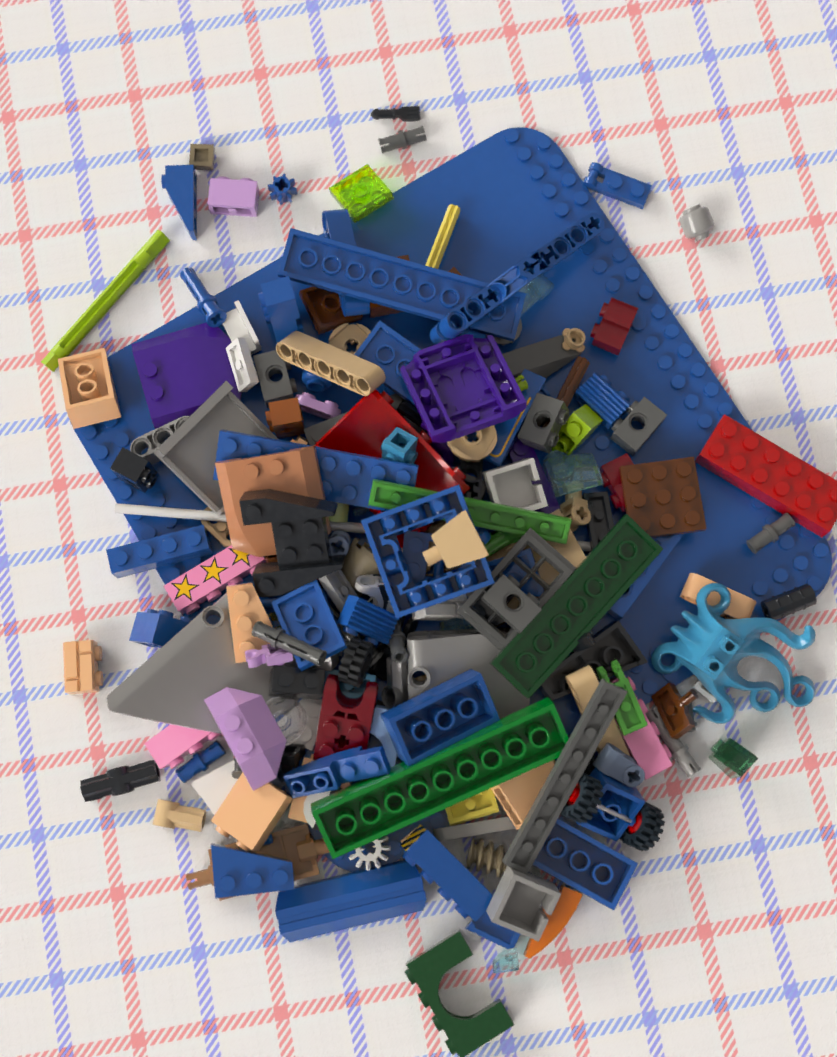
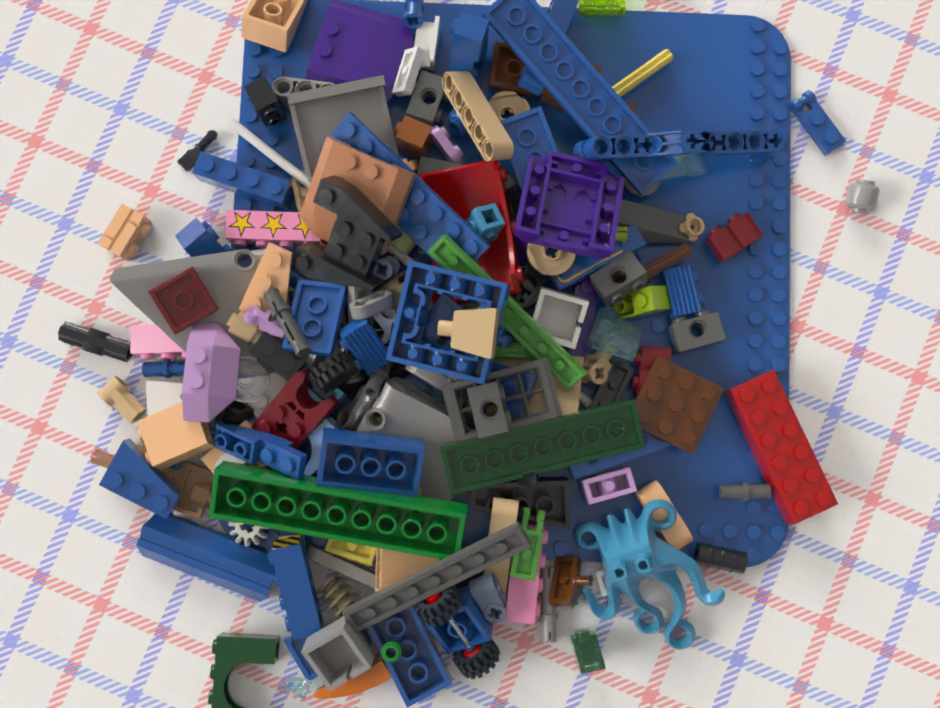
camera: 30 degrees right, 5 degrees up
none -> dark red plate [148,266,220,335]
none -> black piece [177,130,218,172]
none -> tan brick [226,311,263,345]
none -> light grey beam [349,290,393,319]
none -> green pin [381,640,401,663]
none -> lavender brick [579,467,637,505]

